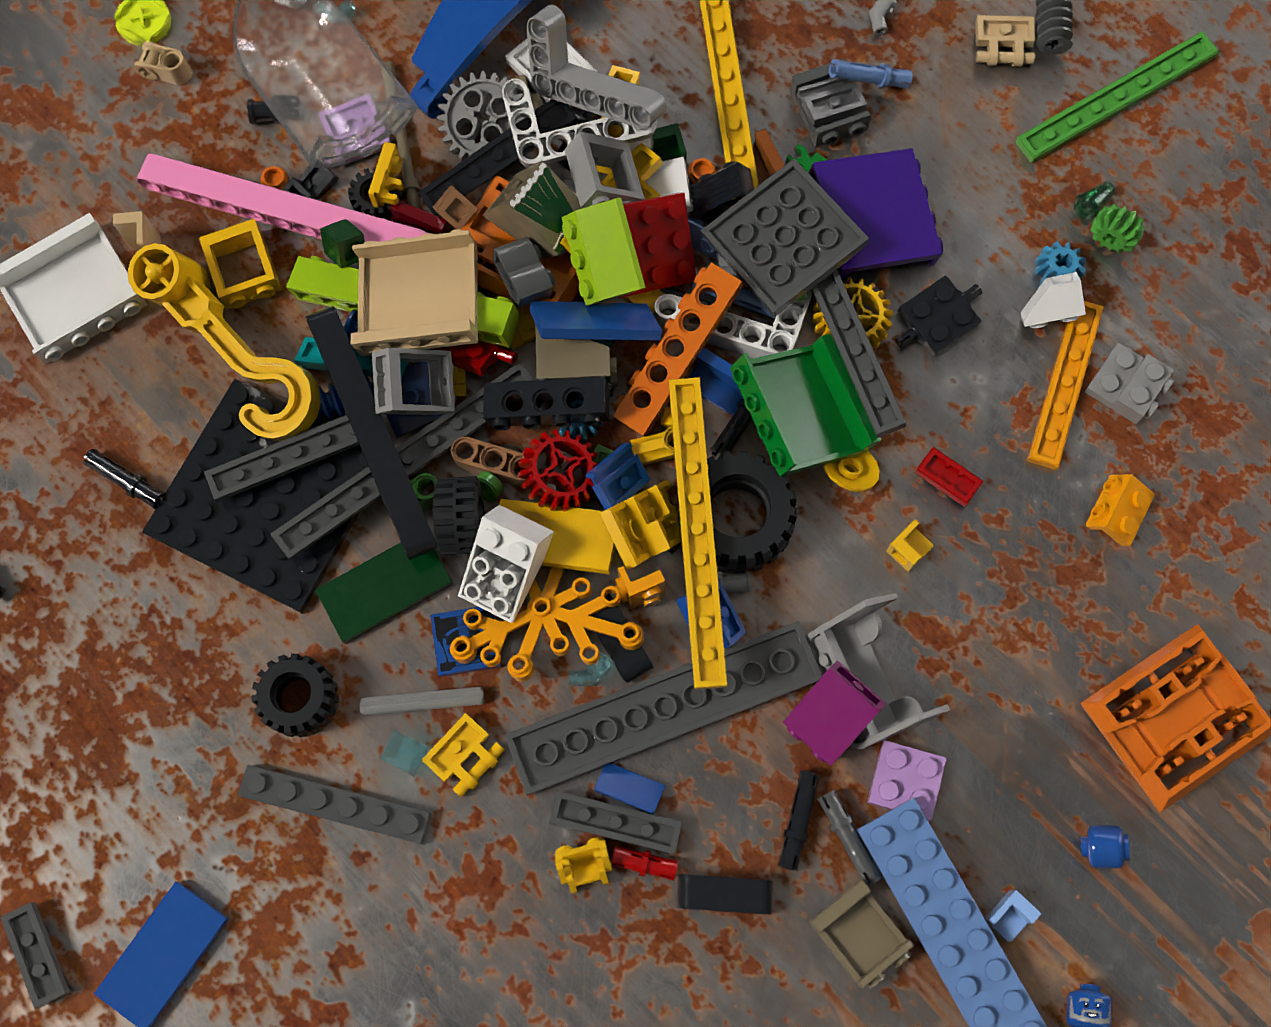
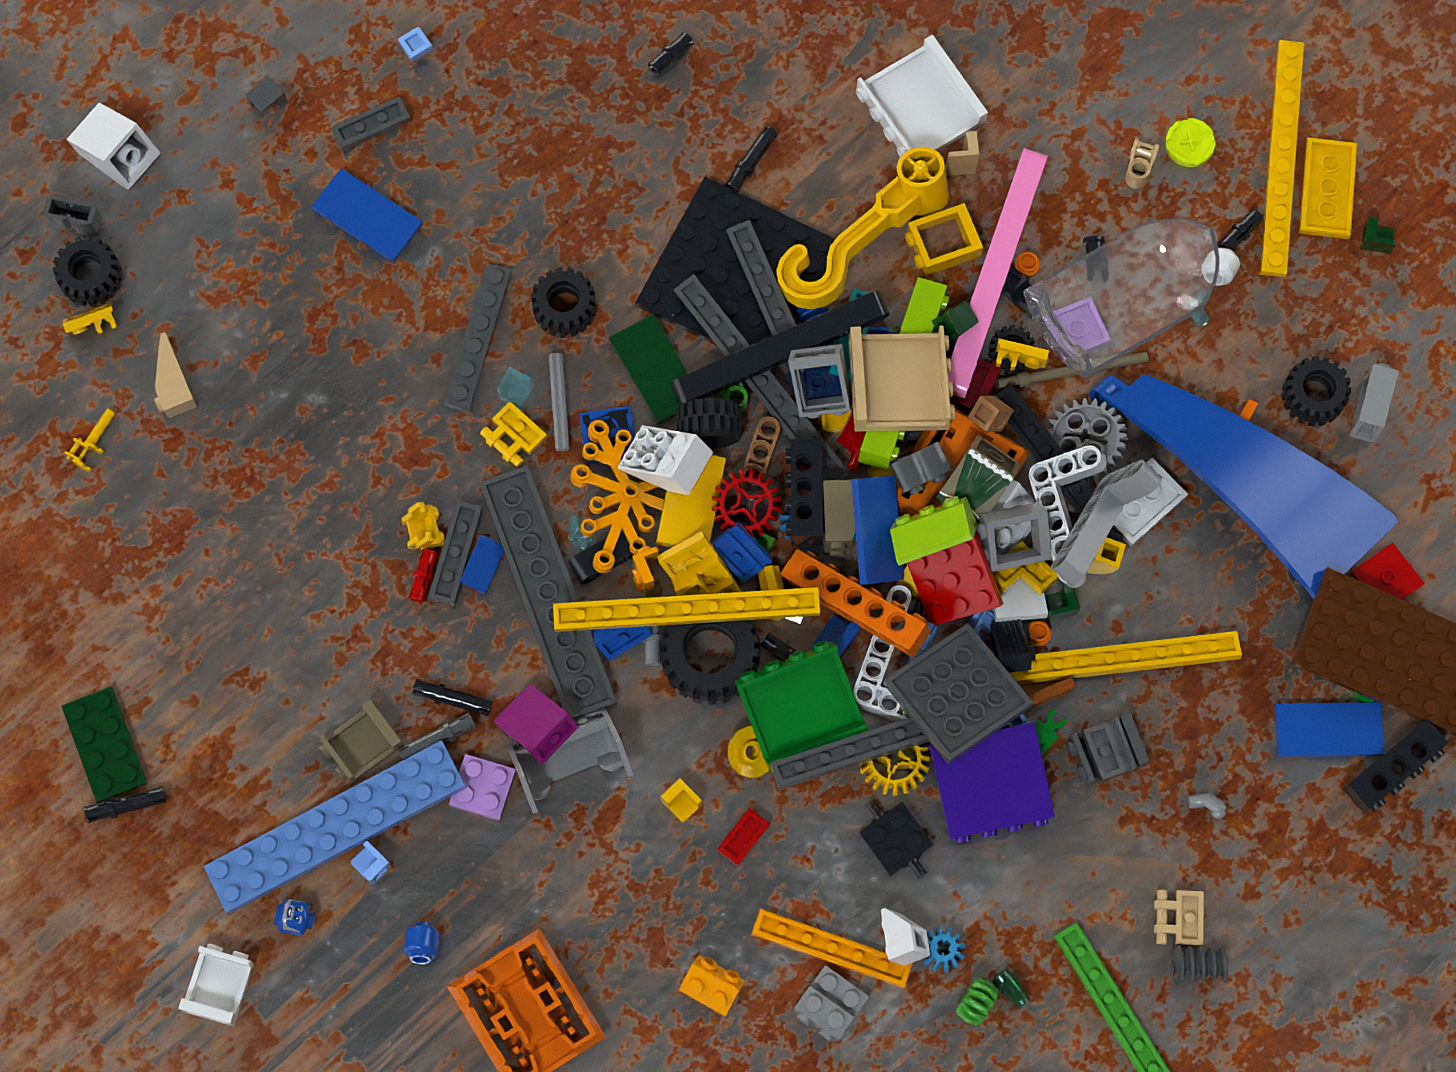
camera: 85 degrees right, 0 degrees up
bright green tile [477,471,504,502] -> none
black beam [676,874,773,915] -> none
medium blue pin [829,59,913,89] -> none

